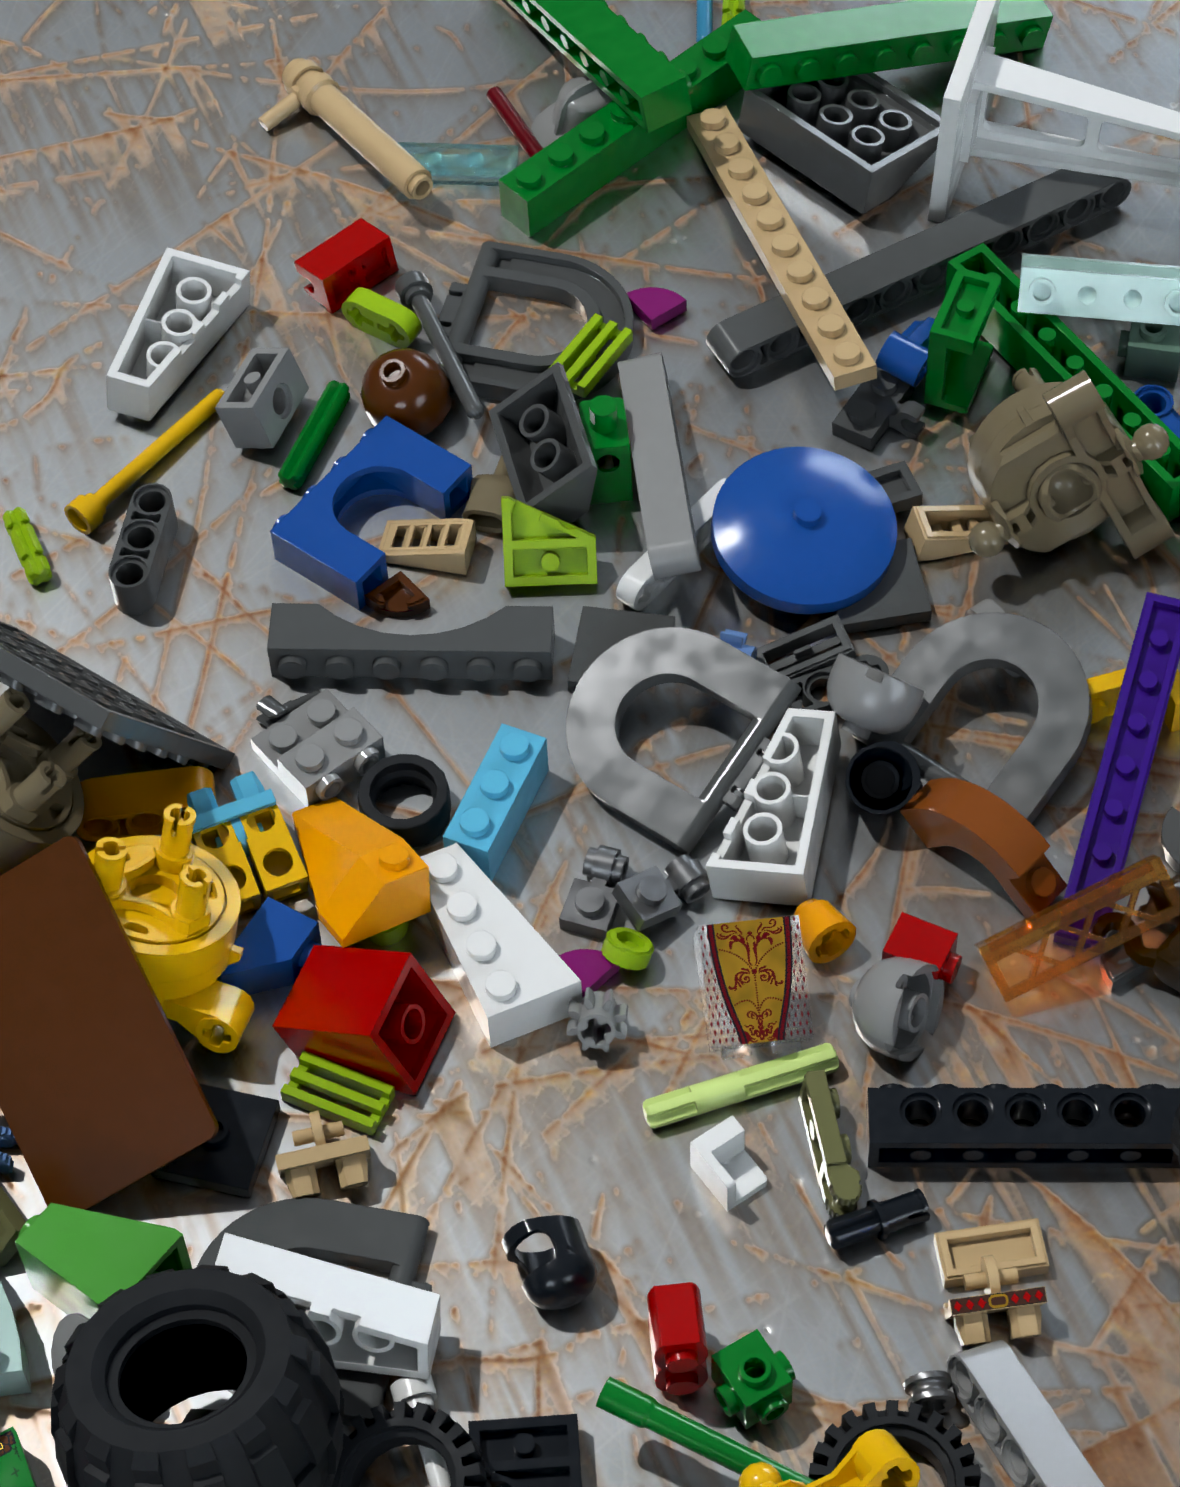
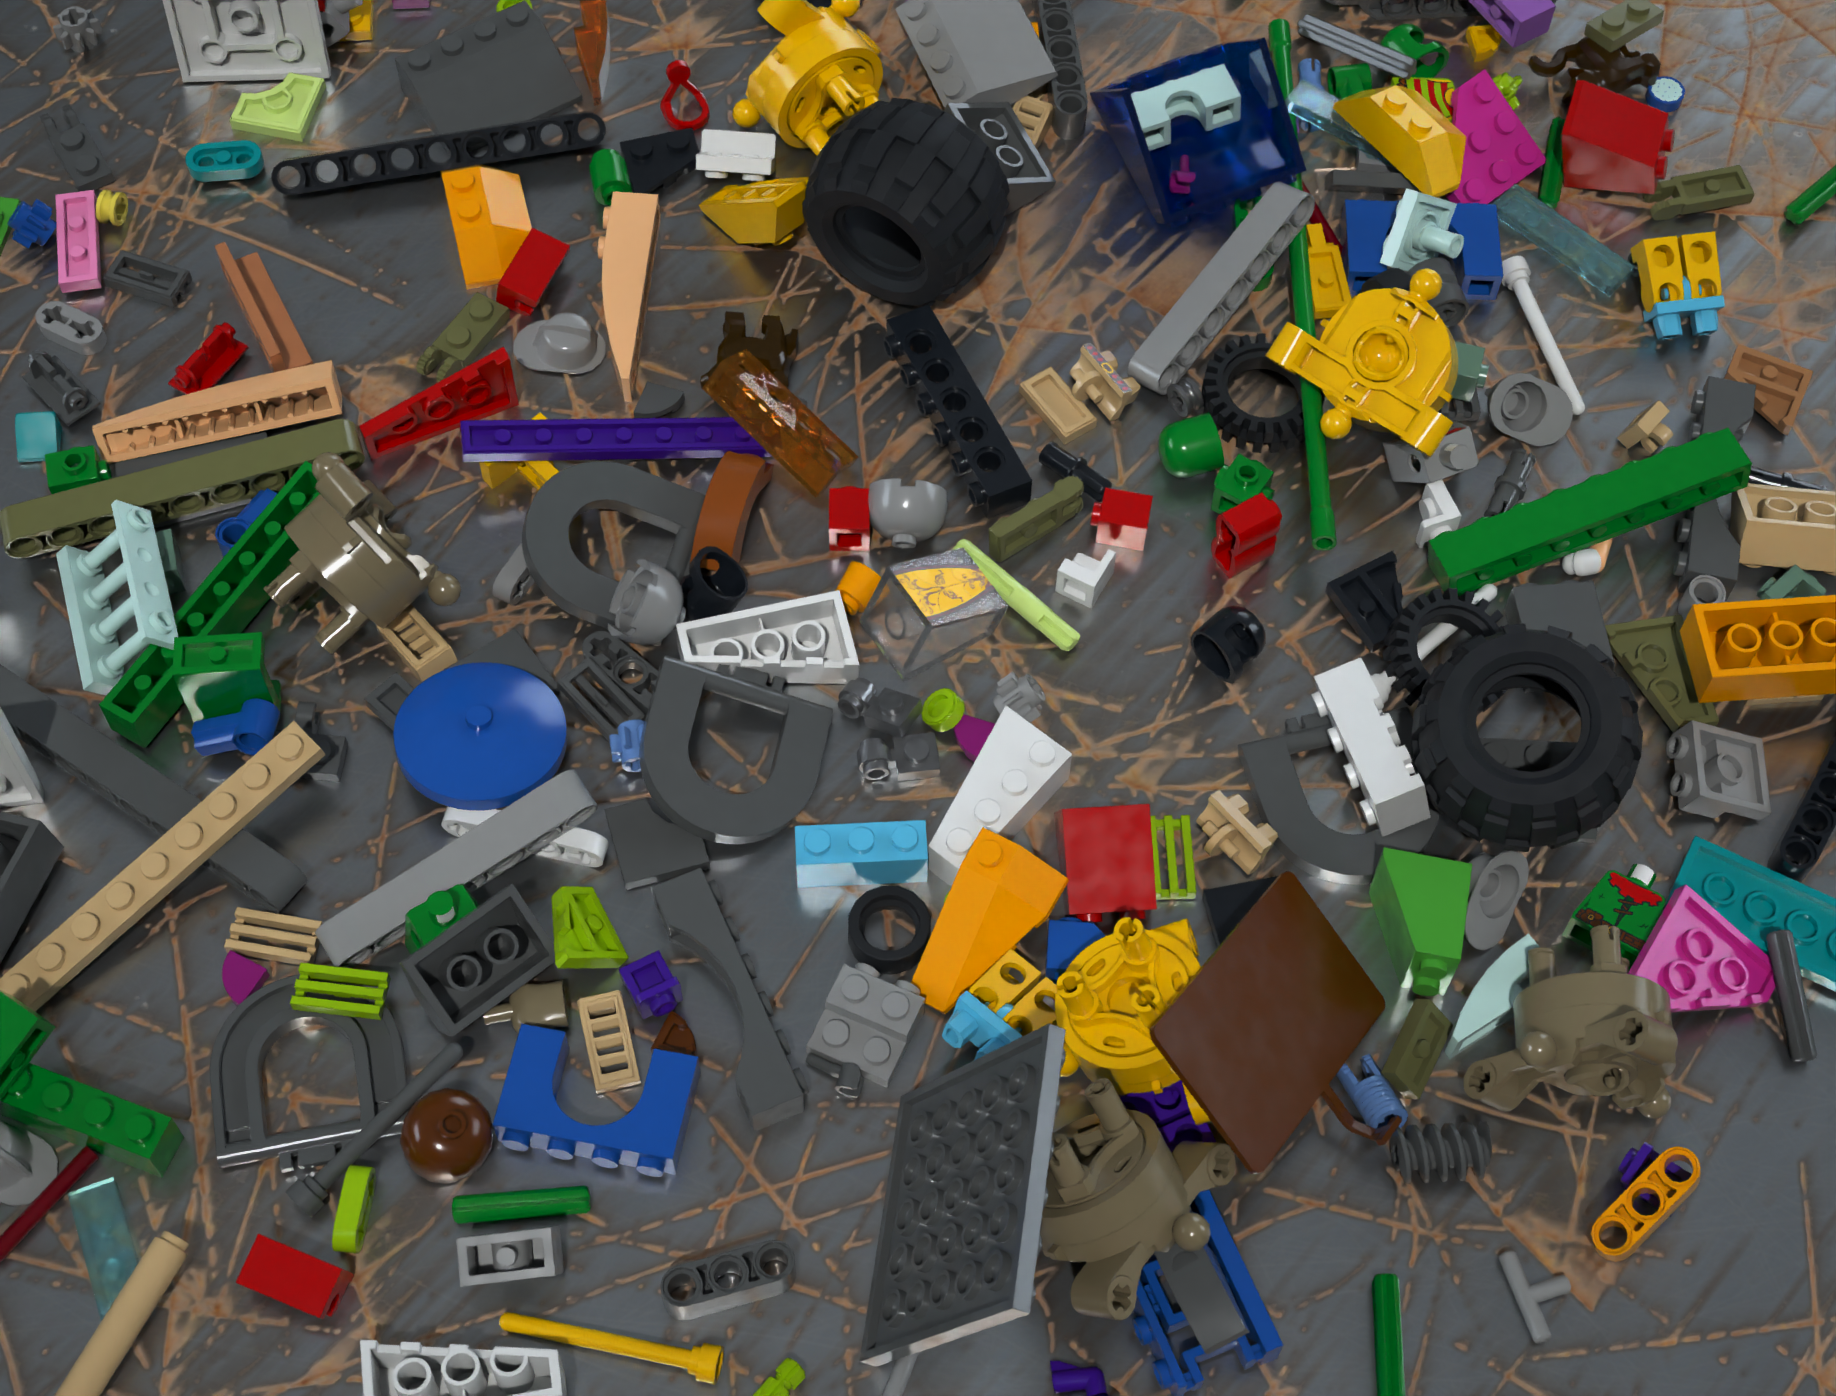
camera: 120 degrees left, 5 degrees up
none -> tan tile [224,907,323,965]
none -> dark purple bracket [619,950,683,1020]
none -> red brick [1090,487,1153,551]
none -> green helmet [1158,412,1224,479]

